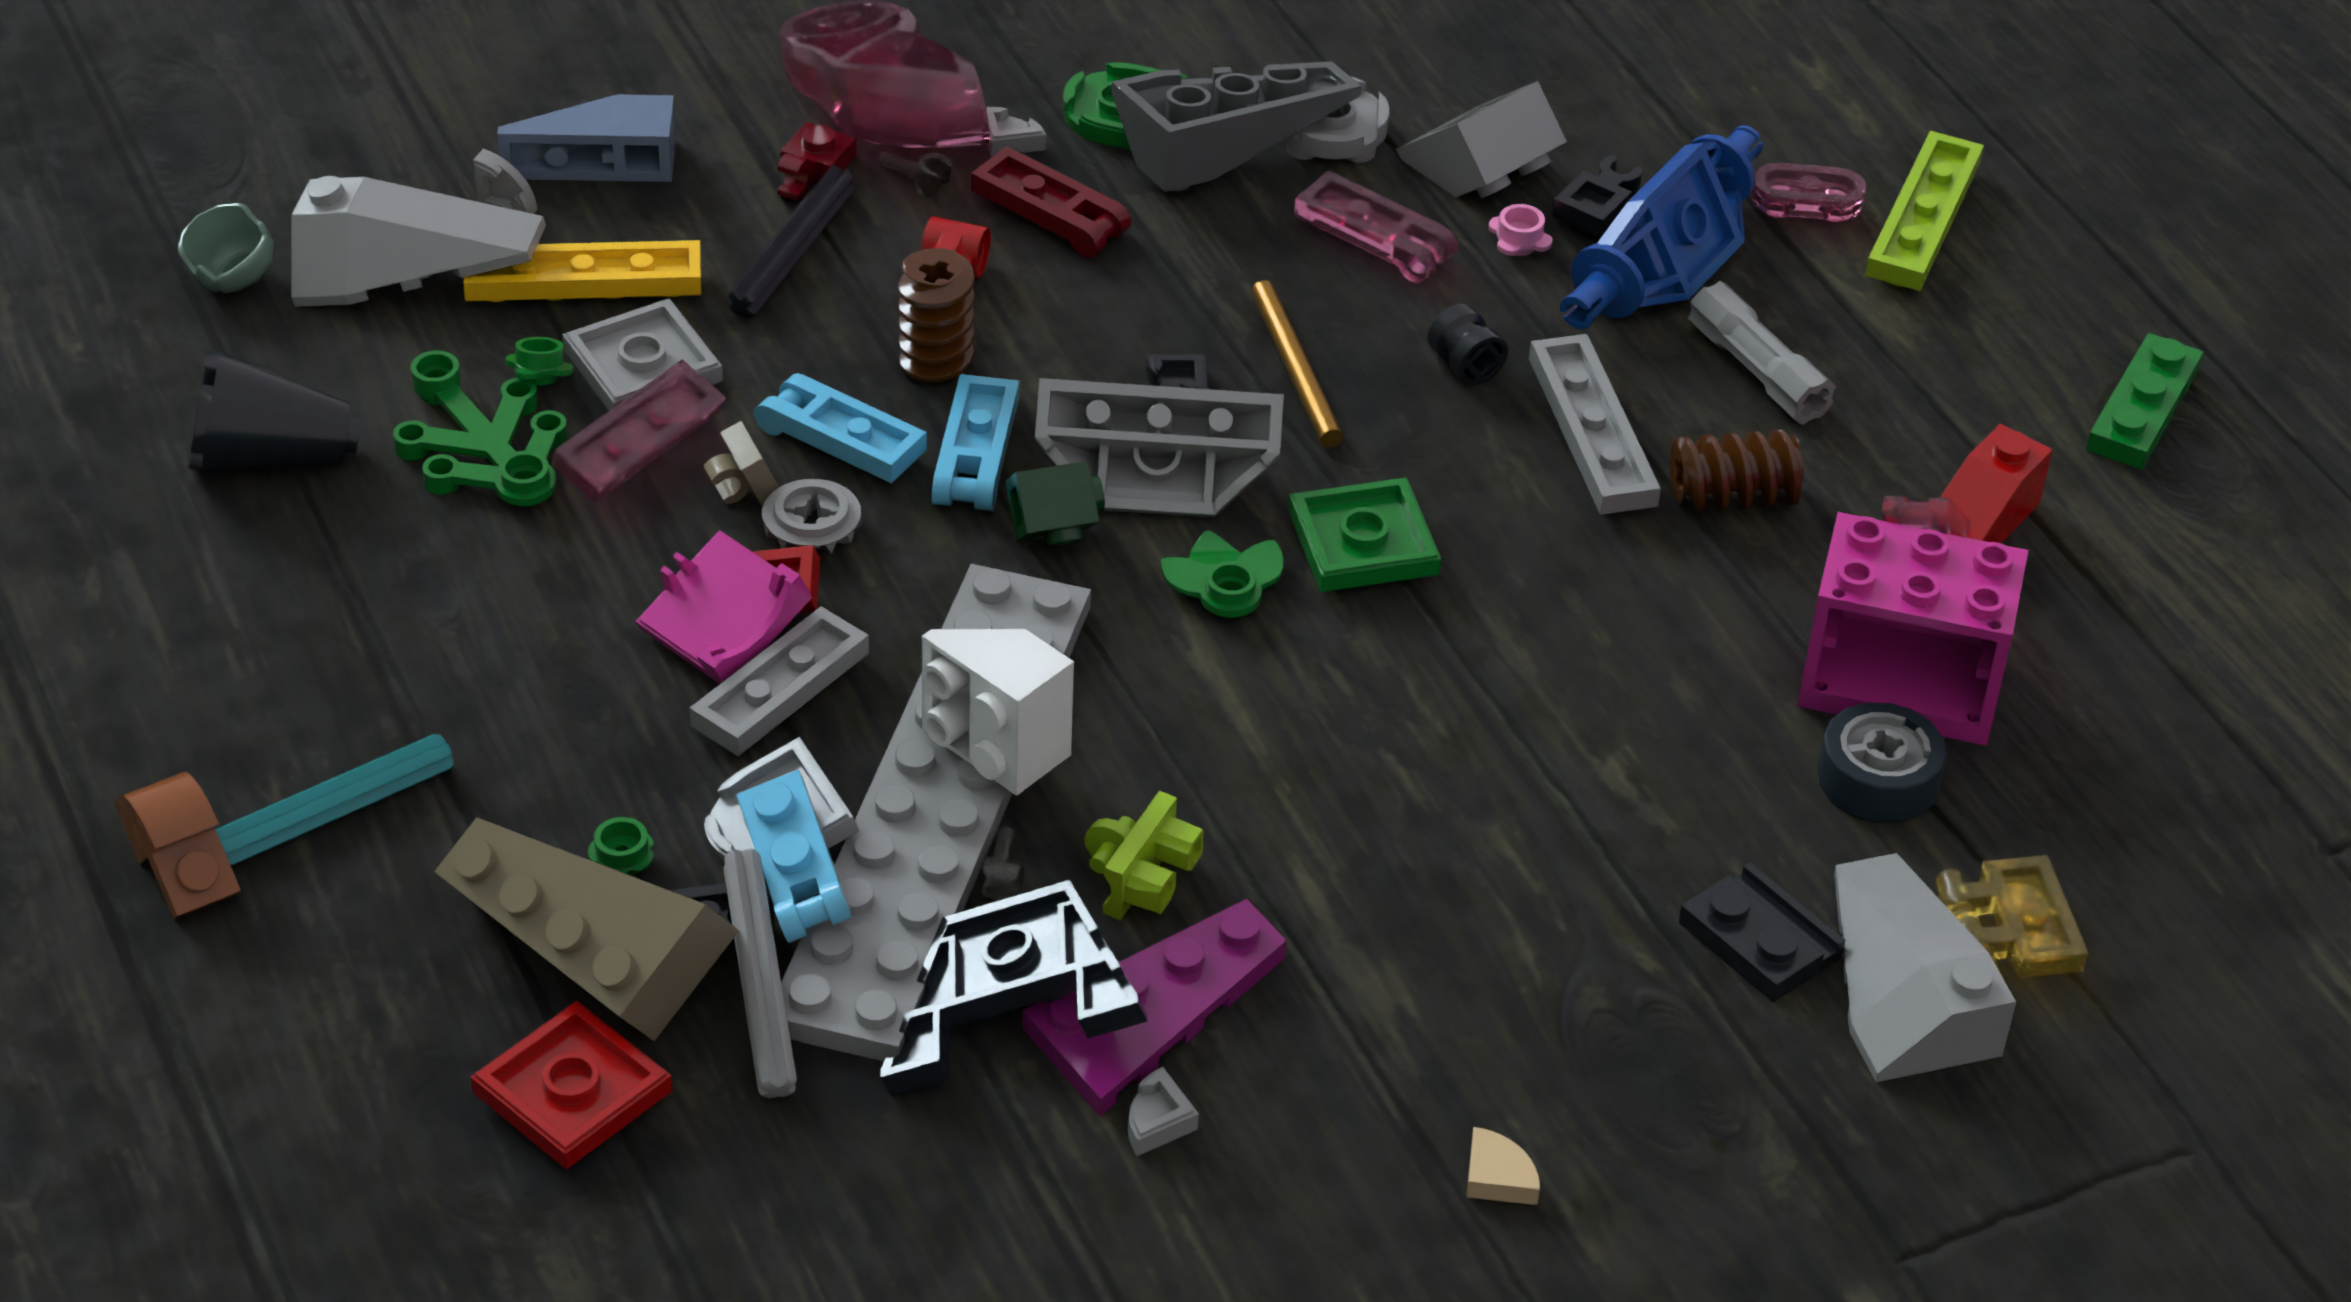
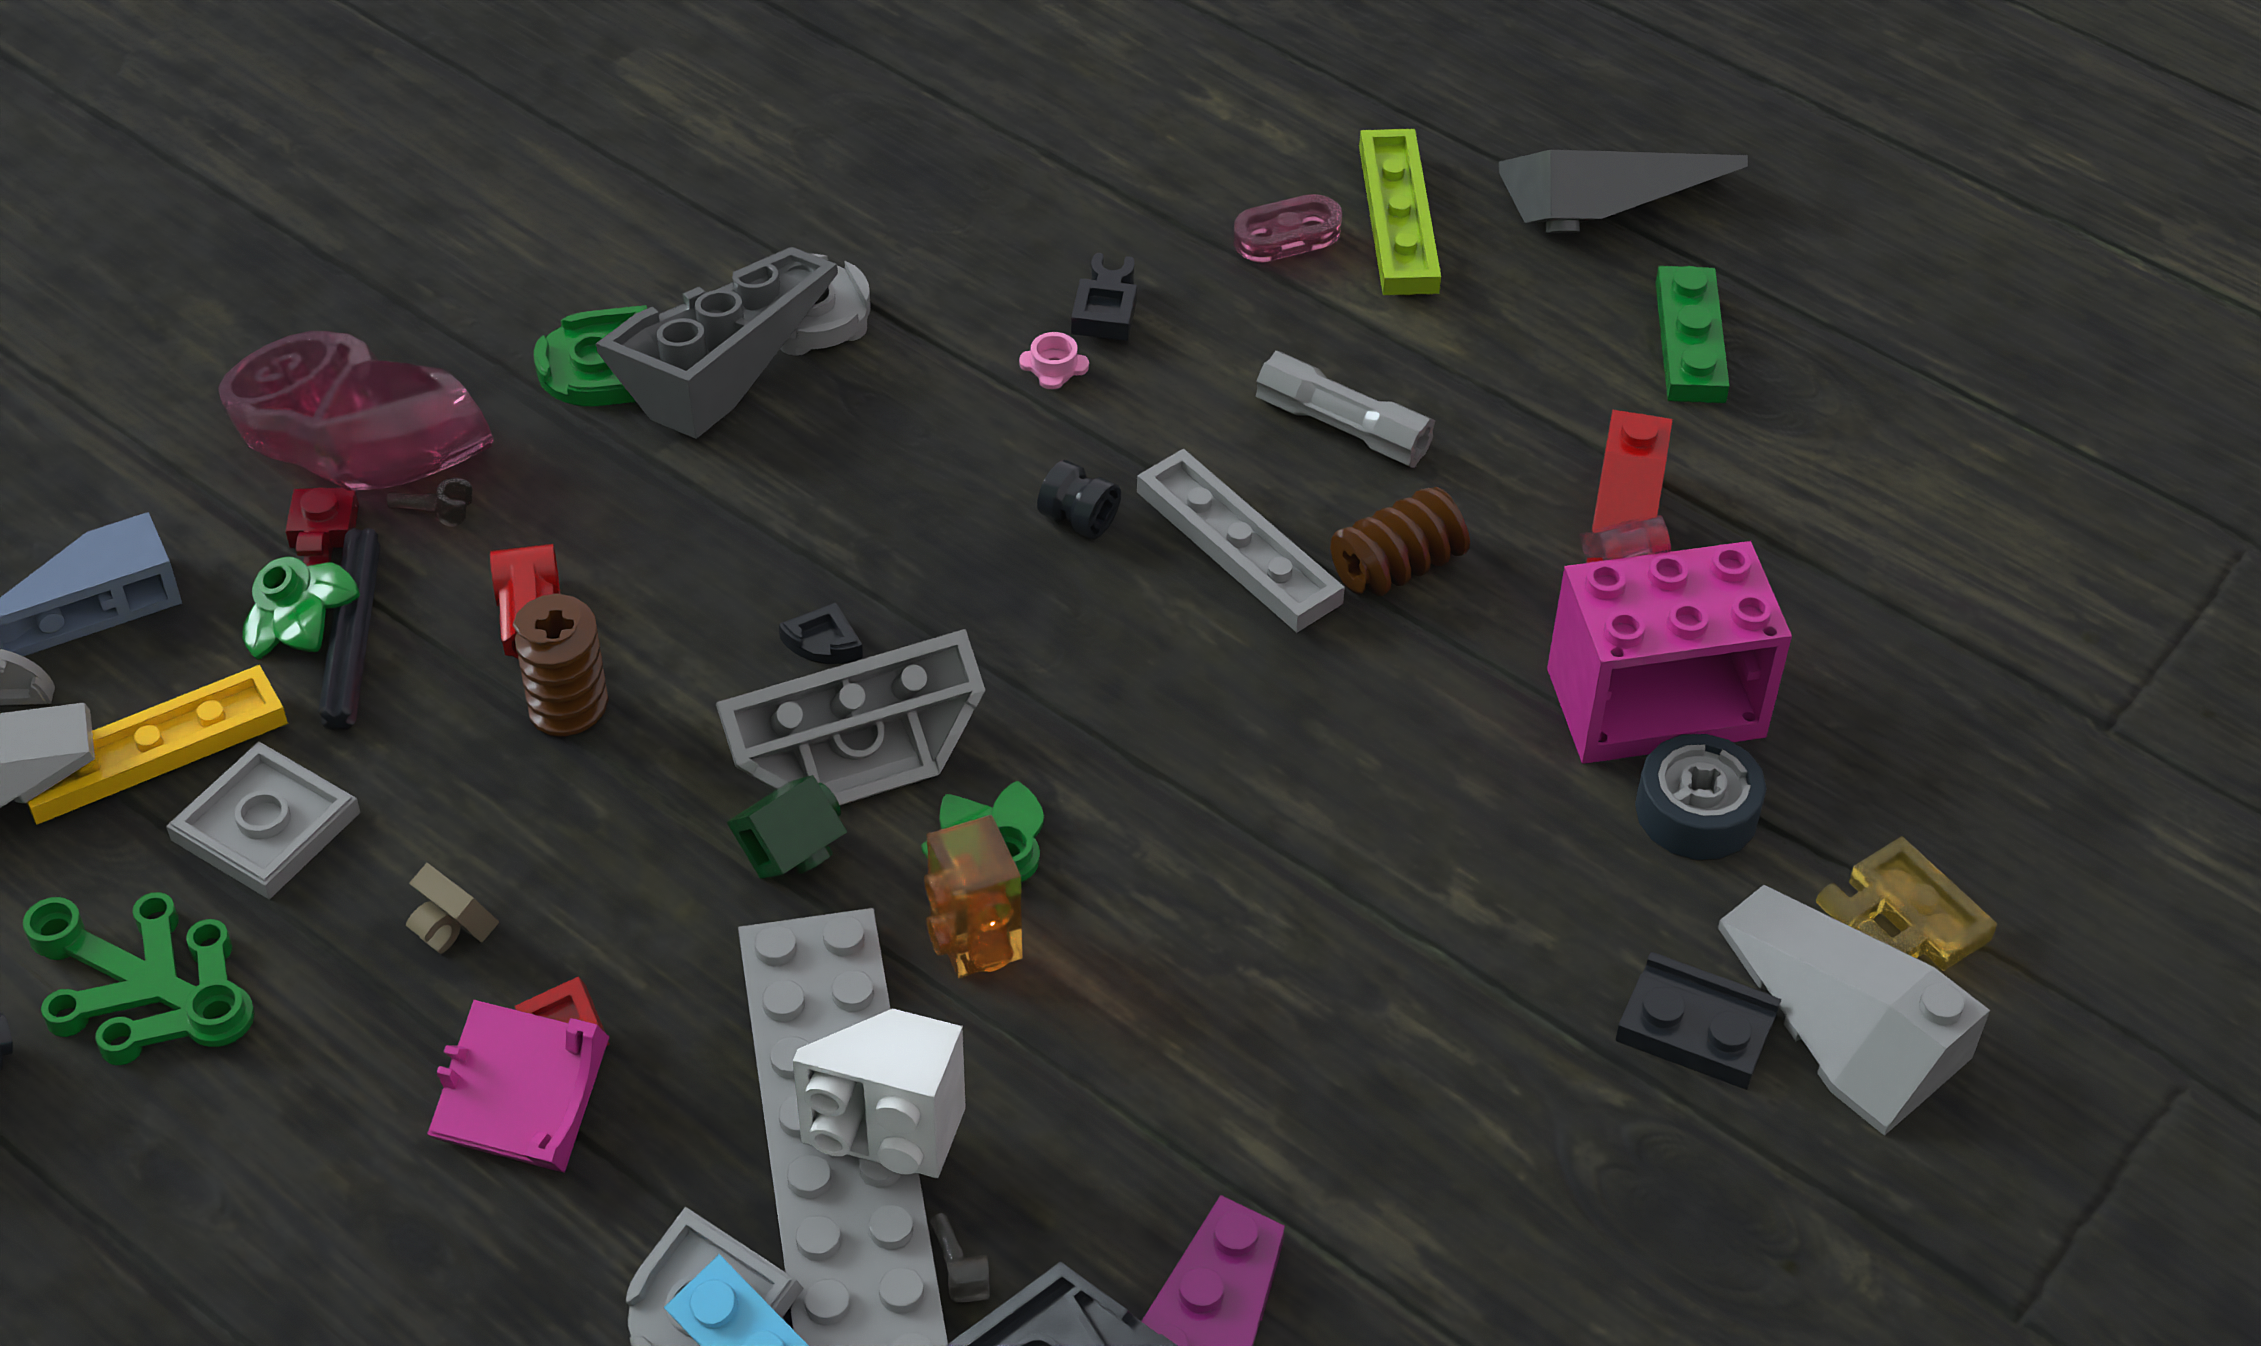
camera: 25 degrees left, 5 degrees up
green plate [505,337,573,385] -> none
clear pink plate [551,359,725,503] -> none
light grey plate [689,606,869,756] -> none
medium azure plate [754,373,927,483] -> none
light grey gear [762,479,861,554] -> none
medium azure plate [932,374,1019,511] -> none
dark red plate [971,146,1132,258] -> none
light grey tile [979,107,1046,157] -> none
lime hips [1084,791,1204,921] -> none
pearl gold bar [1251,280,1343,448] -> none
green plate [1288,477,1441,592] -> none
clear pink plate [1294,171,1459,283] -> none
light grey slope [1396,81,1567,198] -> none
blue plate [1560,125,1764,329] -> none
none -> green plate [243,556,360,660]
none -> clear orange brick [924,815,1022,978]
none -> dark grey wedge [1499,150,1748,234]

